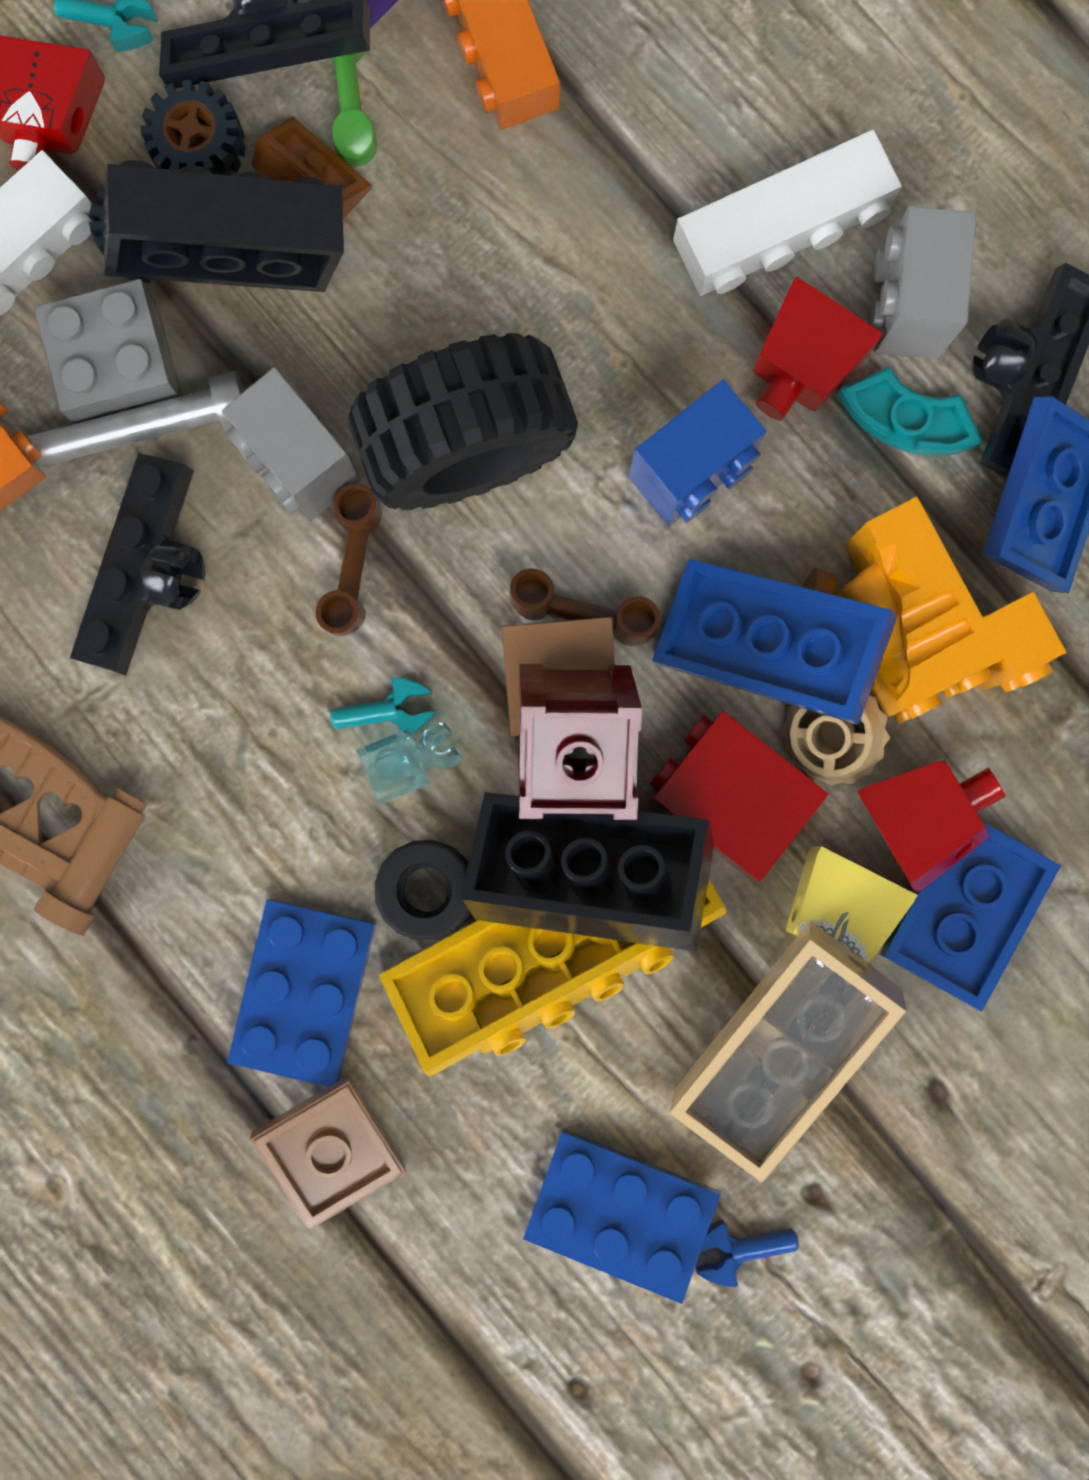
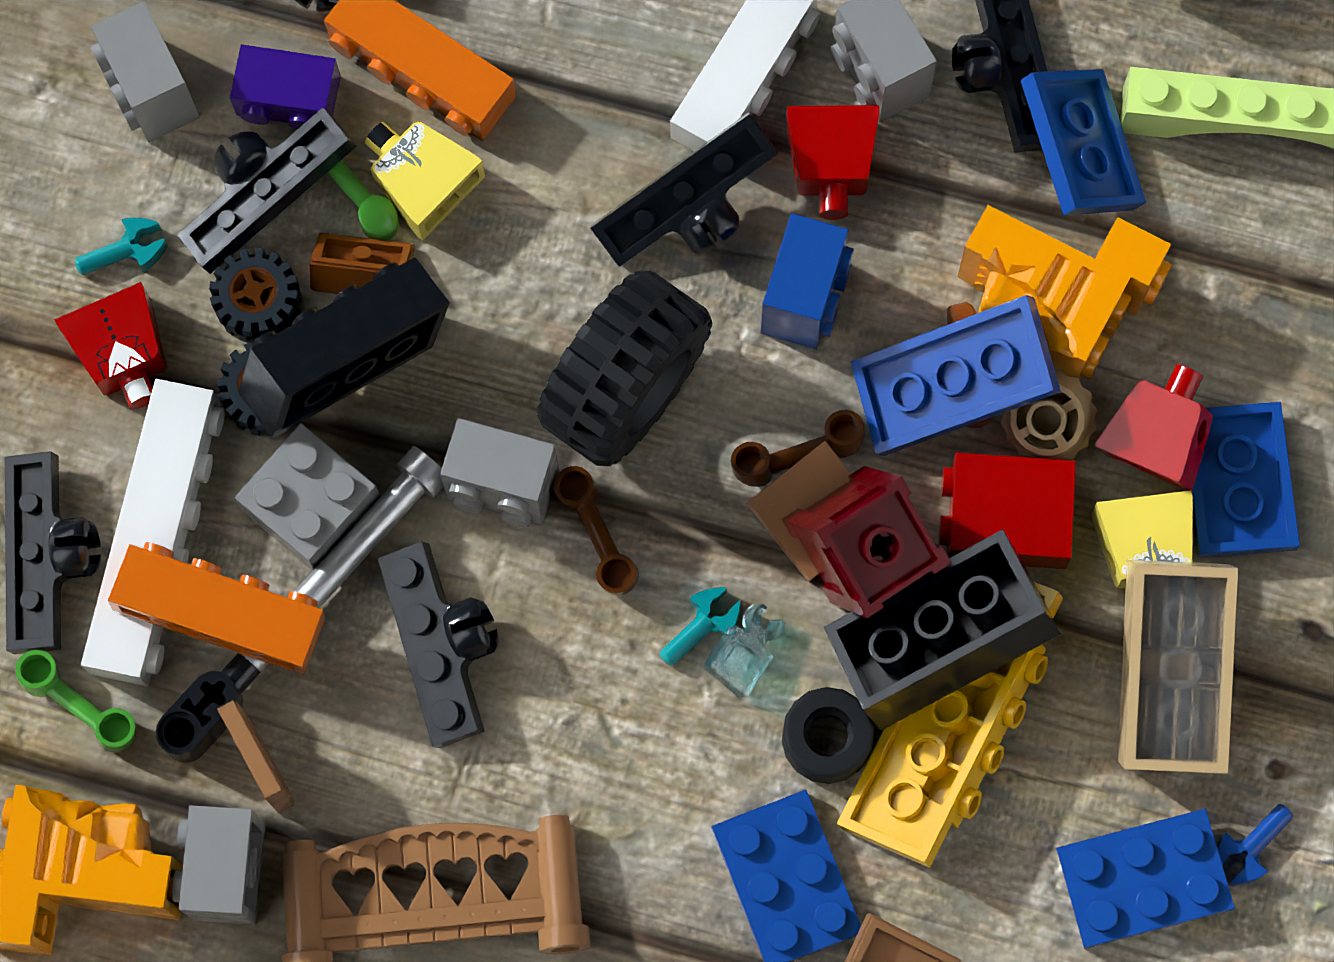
camera: 30 degrees left, 10 degrees down
teal tile [837,367,983,456] -> none
none -> light yellow torso [365,121,485,241]
none -> black plate [590,112,778,267]

